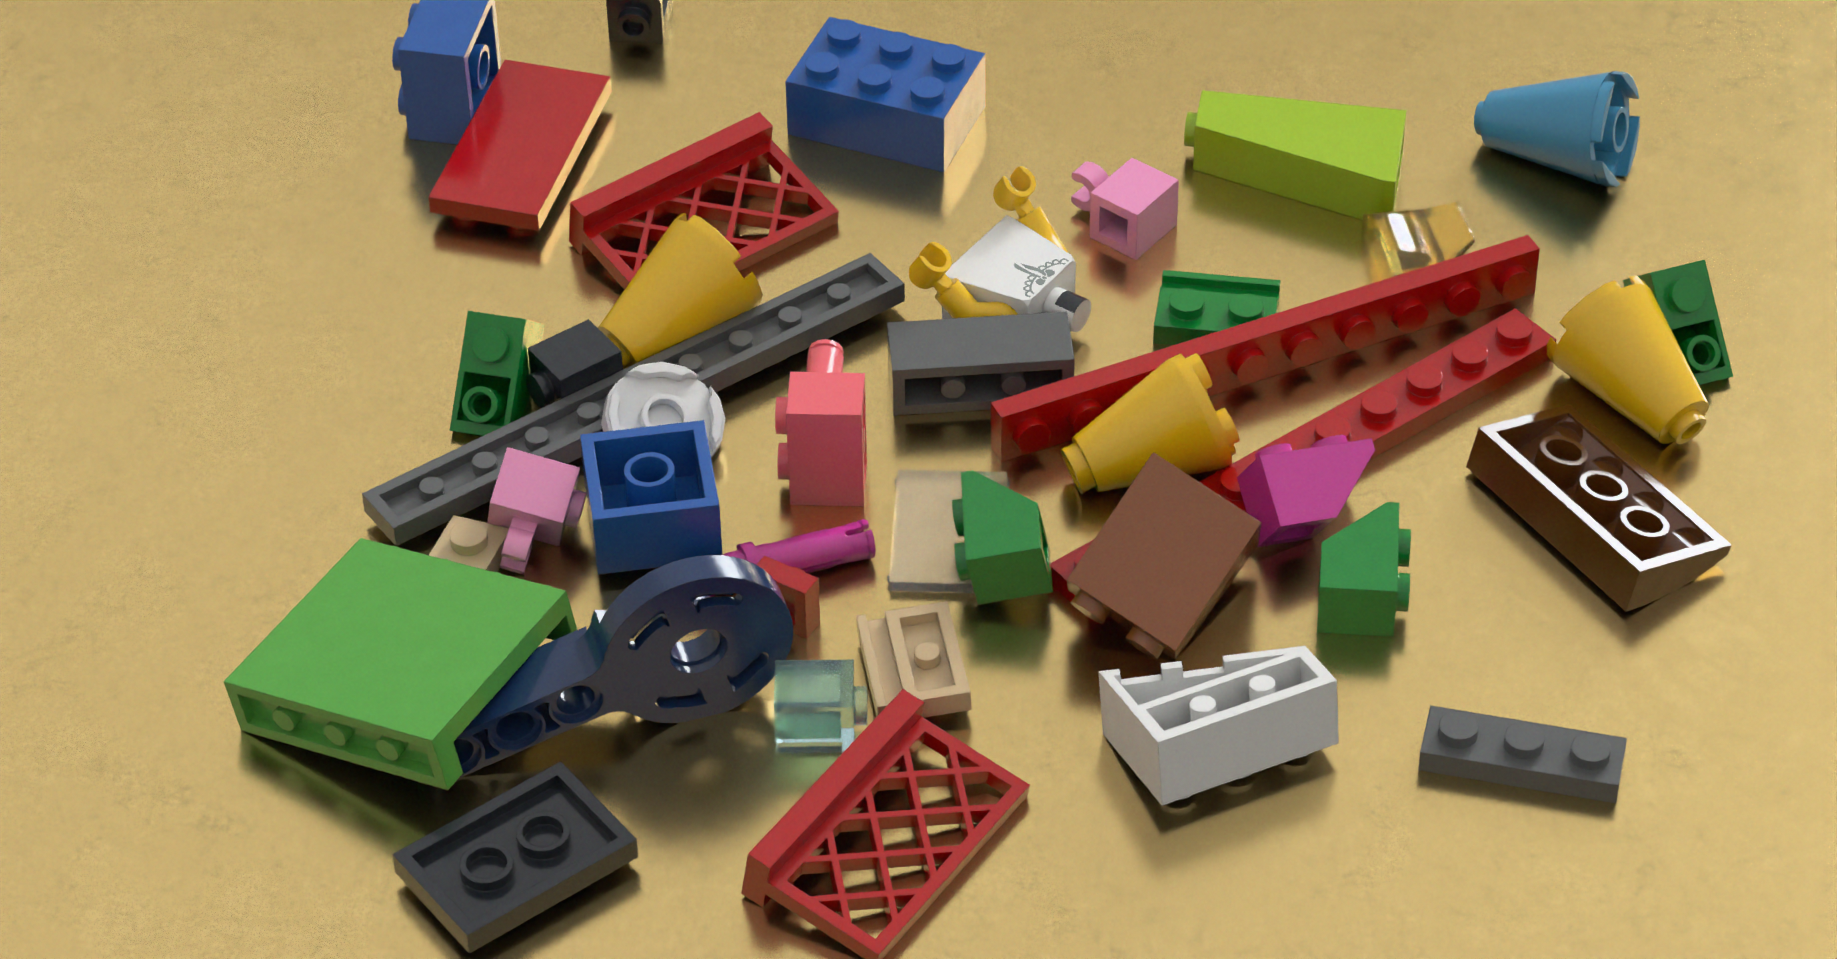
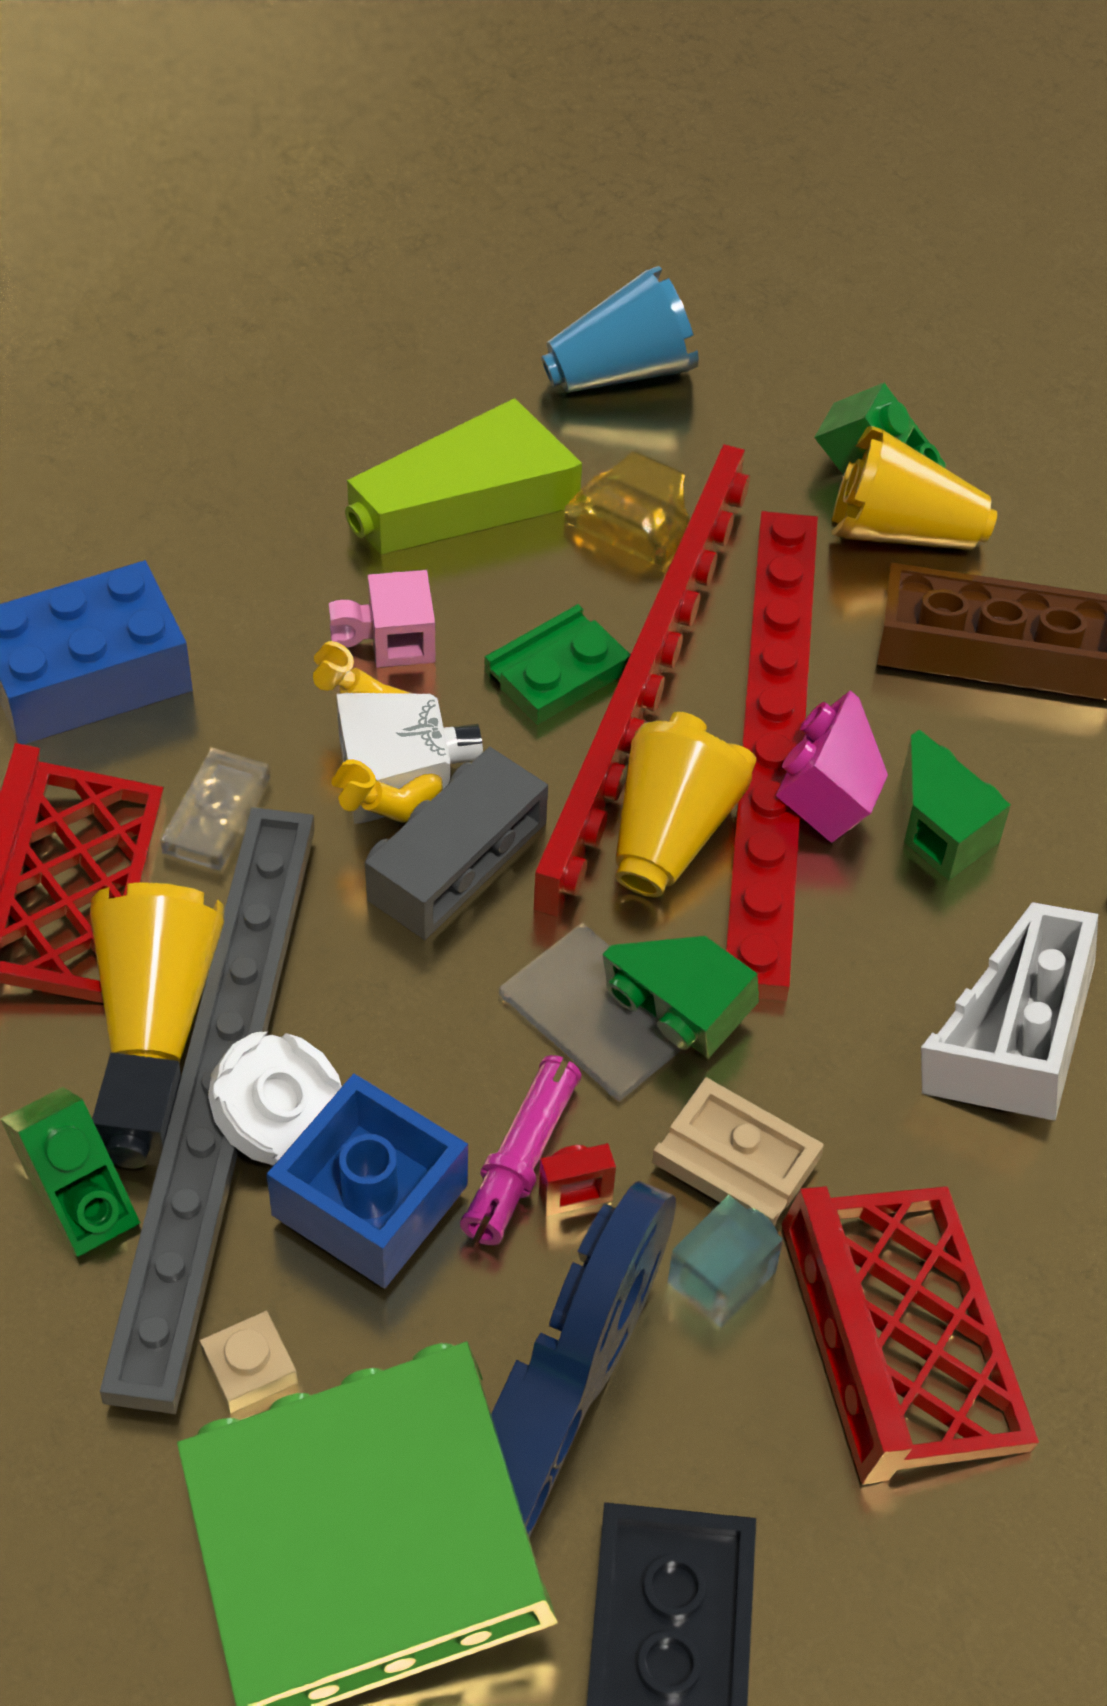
camera: 50 degrees left, 10 degrees up
bright pink brick [487,447,587,575] -> none
coral brick [775,339,868,507] -> none
dark orange slope [1067,452,1262,660] -> none
none -> clear plate [160,748,270,871]

